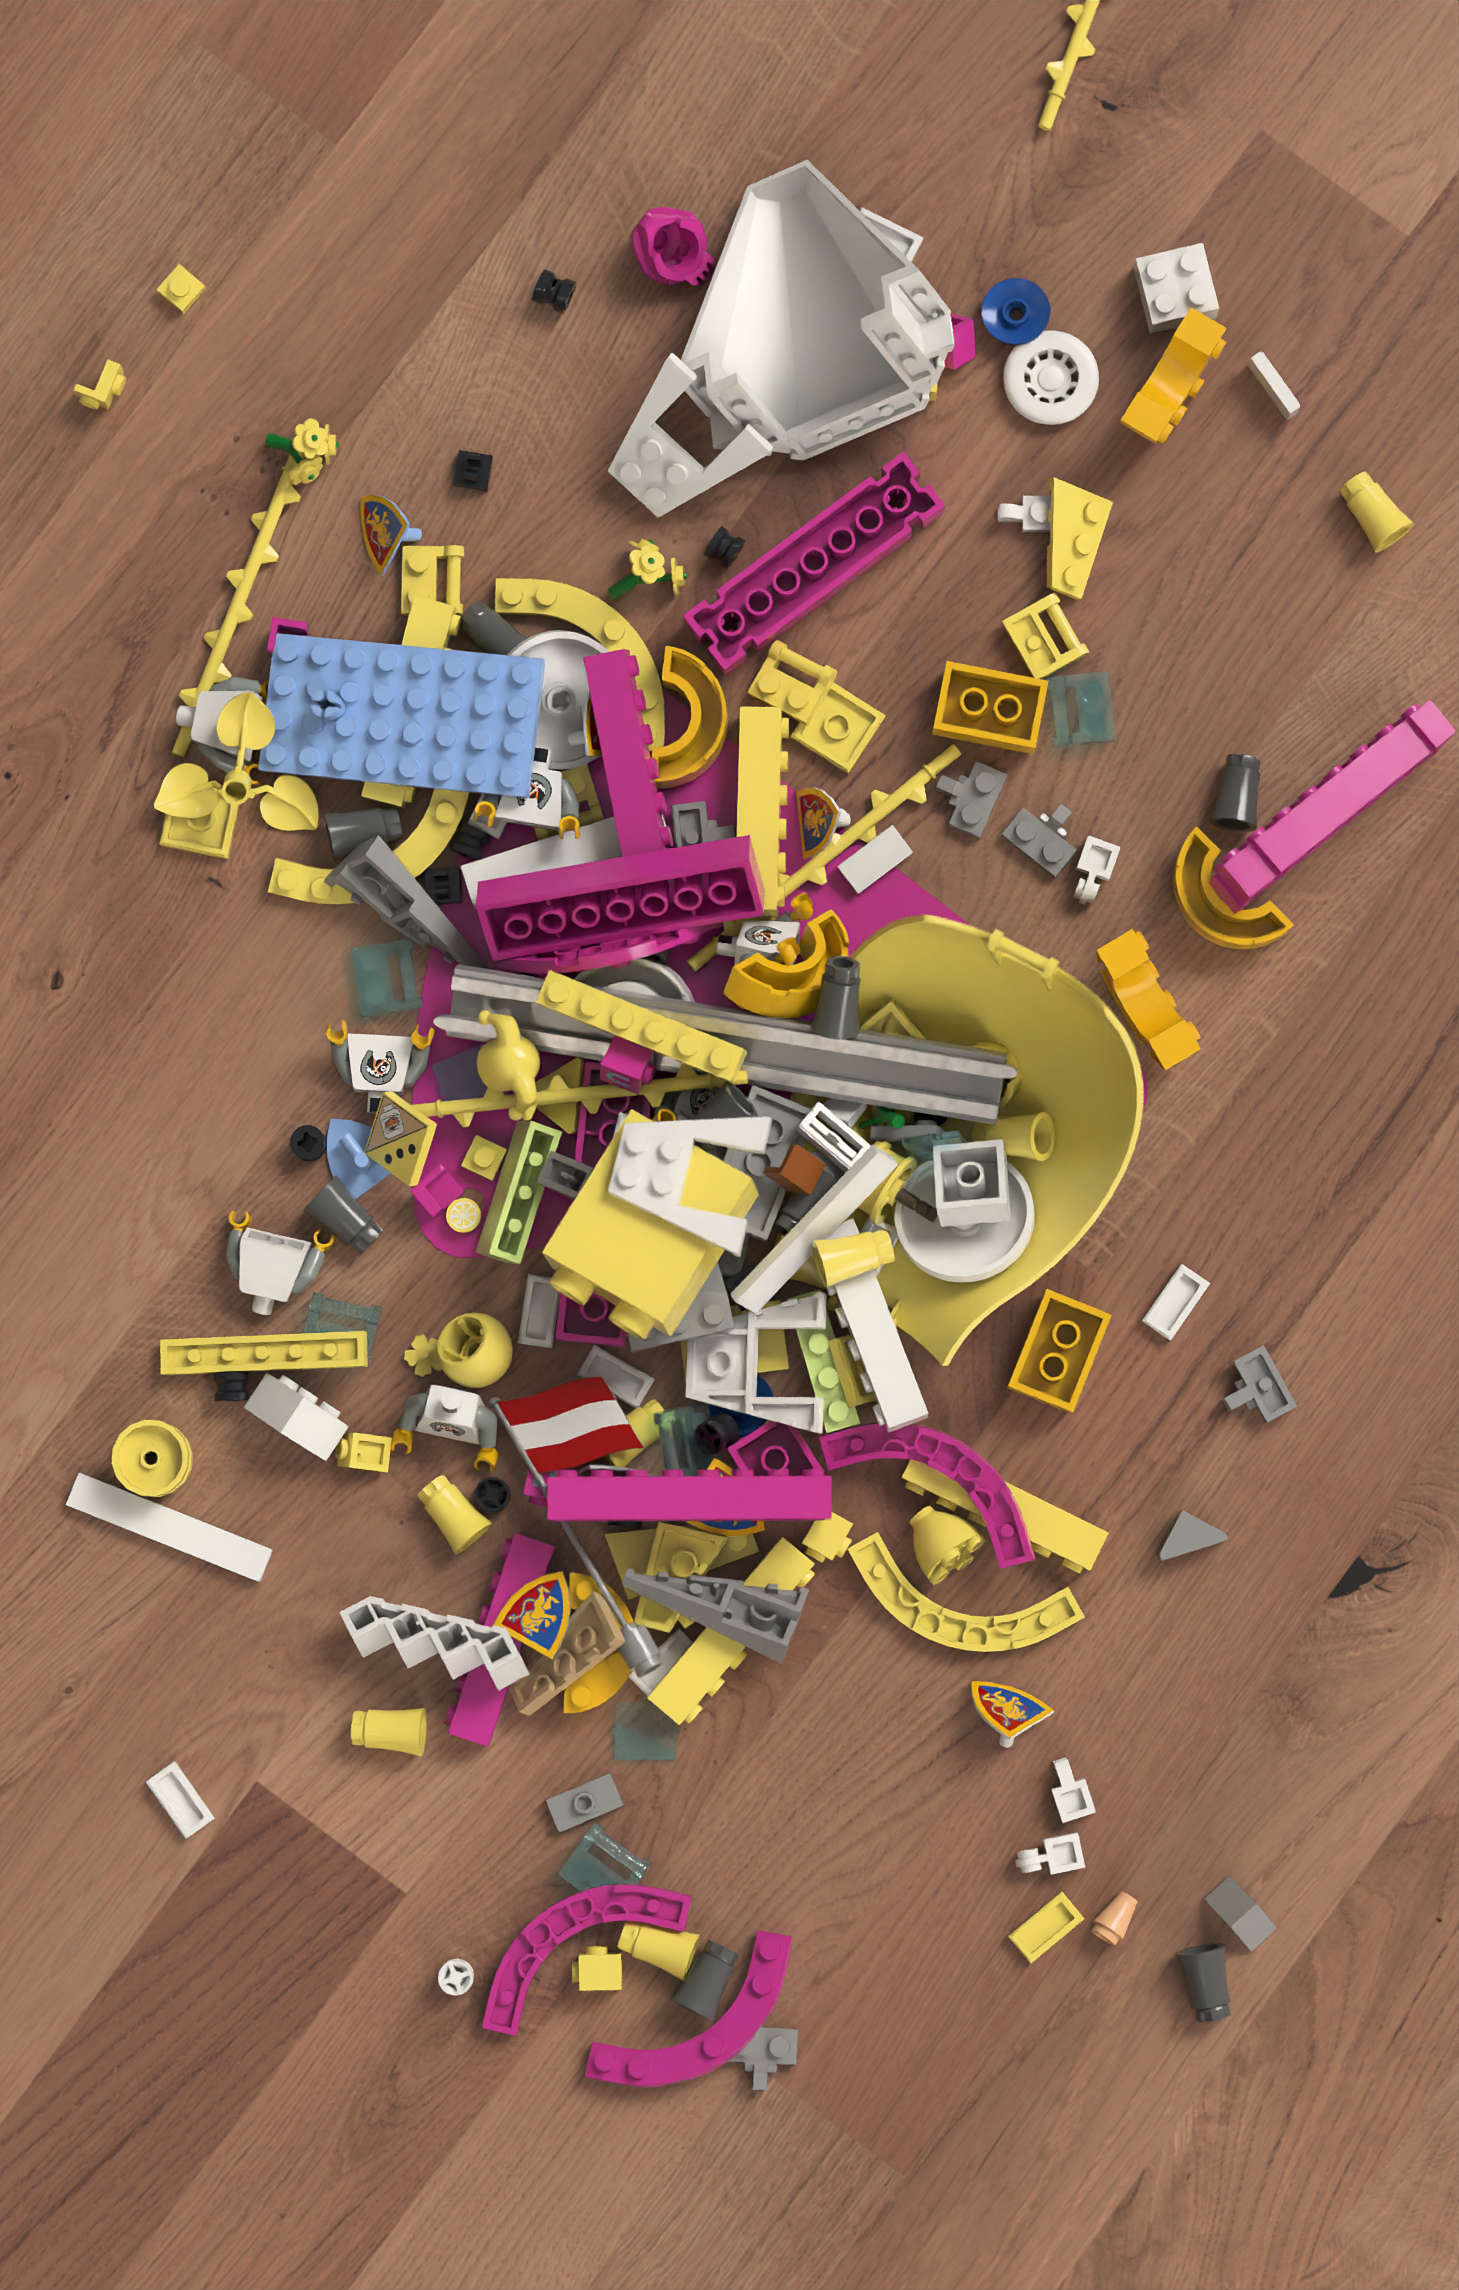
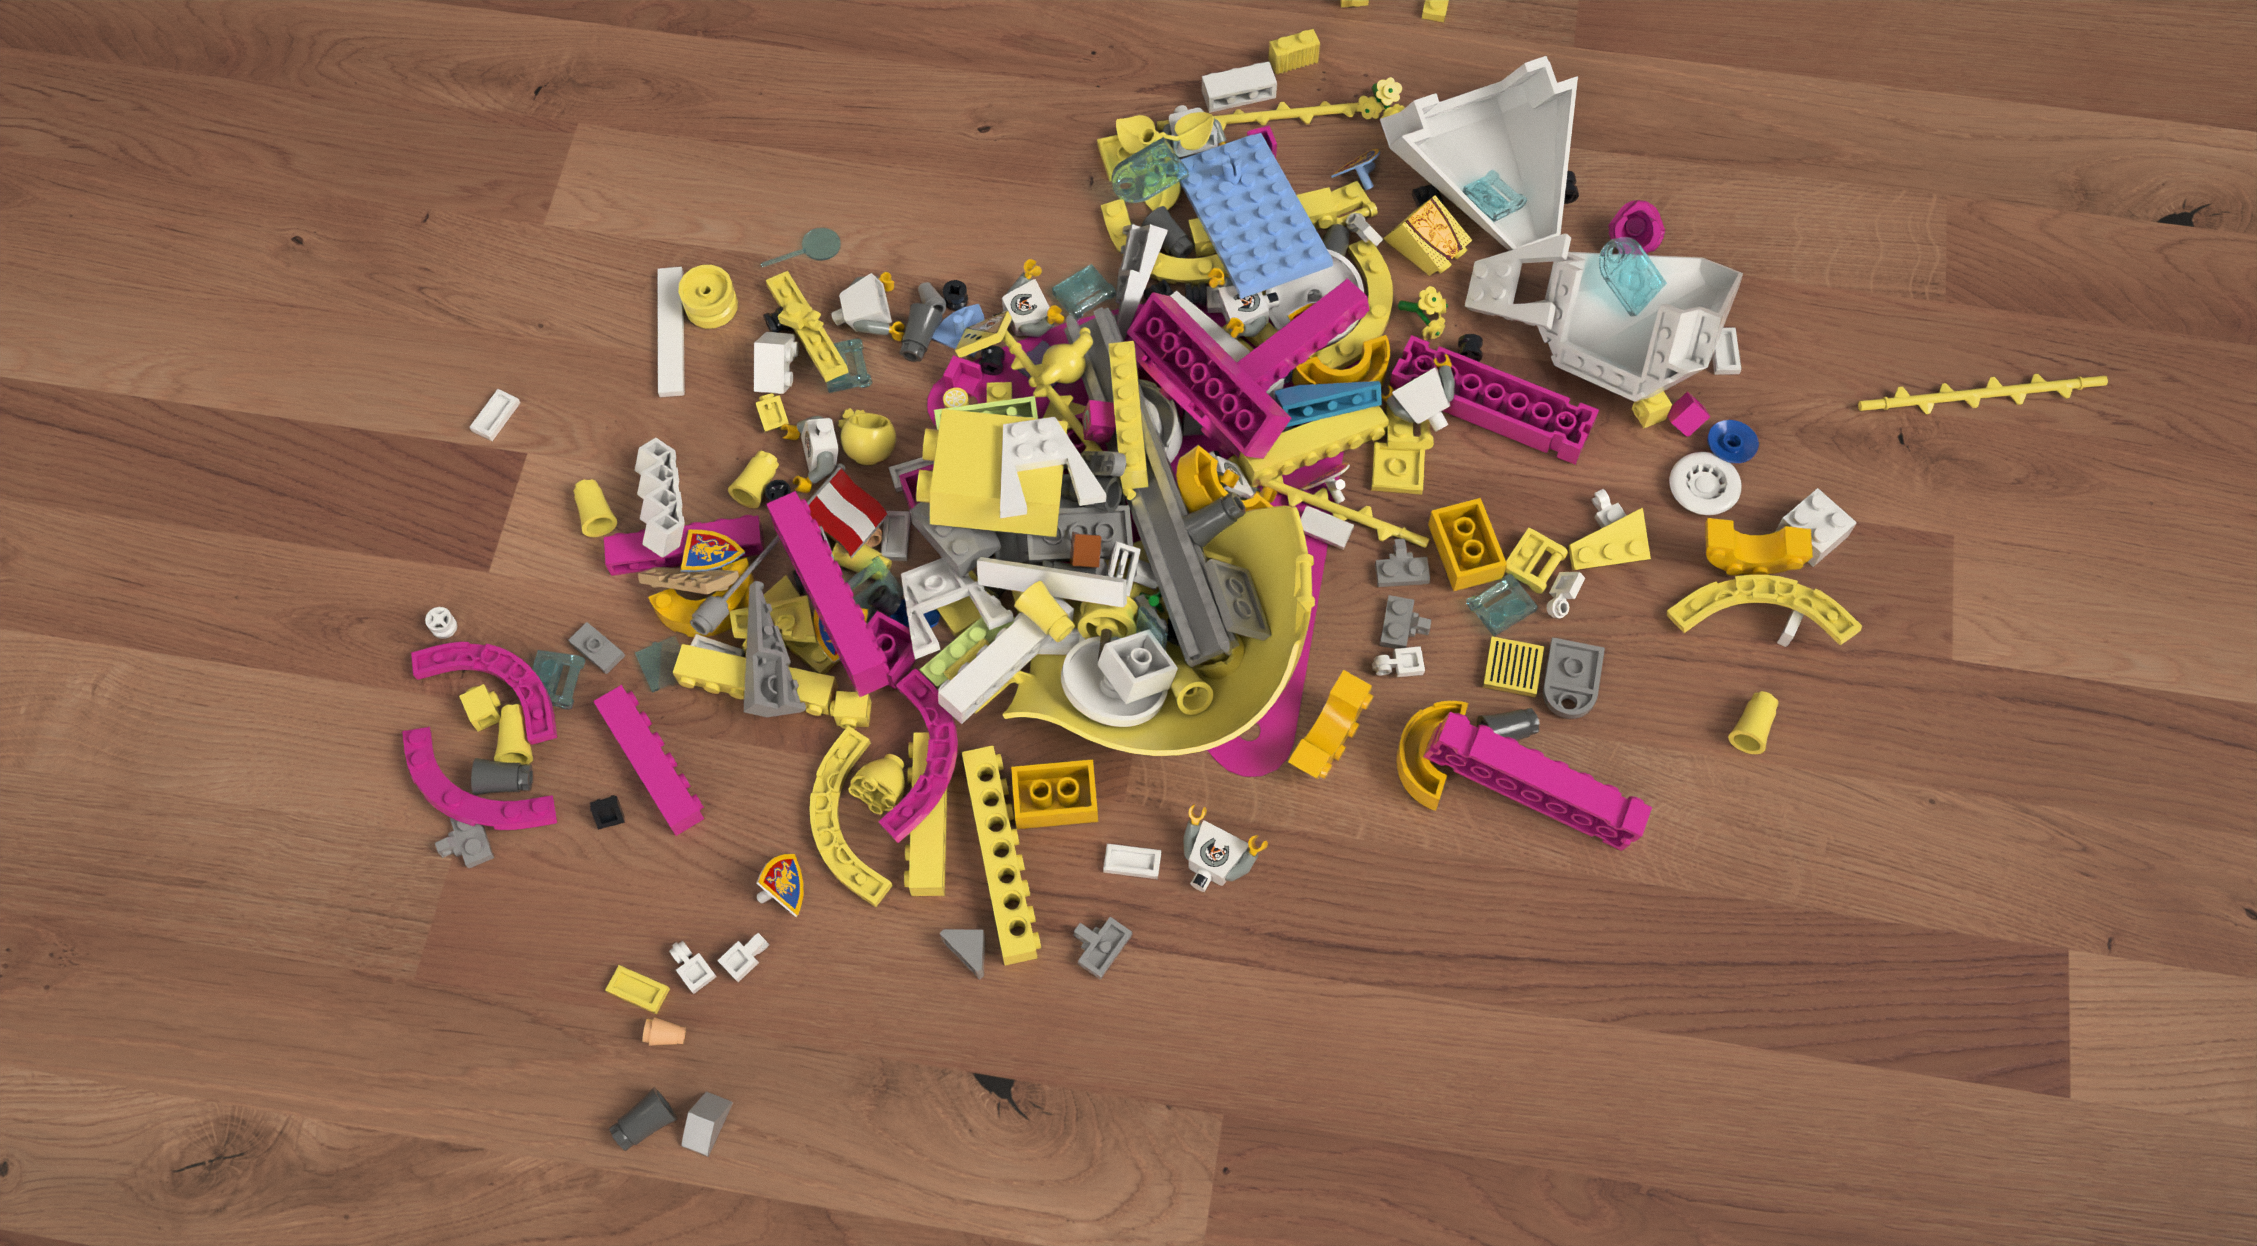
camera: 60 degrees right, 20 degrees down
none -> black tile [590,795,625,830]
none -> dark pink brick [593,685,704,836]
none -> clear light blue piece [761,228,841,267]
none -> light yellow plate [778,300,824,331]
none -> light grey cone [918,282,946,314]
none -> light yellow brick [962,746,1041,965]
none -> black wheel [979,345,1006,375]
none -> light grey beam [1081,451,1126,477]
none -> clear light blue plate [1112,137,1189,203]
none -> torso [1183,804,1268,892]
none -> white brick [1202,62,1277,113]
none -> light grey plate [1204,559,1271,641]
none -> light yellow brick [1268,29,1320,75]
none -> dark azure slope [1274,381,1382,428]
none -> white plate [1346,212,1383,246]
none -> white piece [1380,56,1578,251]
none -> white torso [1381,354,1455,432]
none -> slope [1384,196,1472,276]
none -> clear light blue plate [1463,170,1527,222]
none -> light yellow tile [1483,636,1544,697]
none -> light grey plate [1543,637,1605,719]
none -> white plate [1547,572,1585,618]
none -> clear light blue plate [1599,237,1667,317]
none -> light yellow plate [1667,575,1862,645]

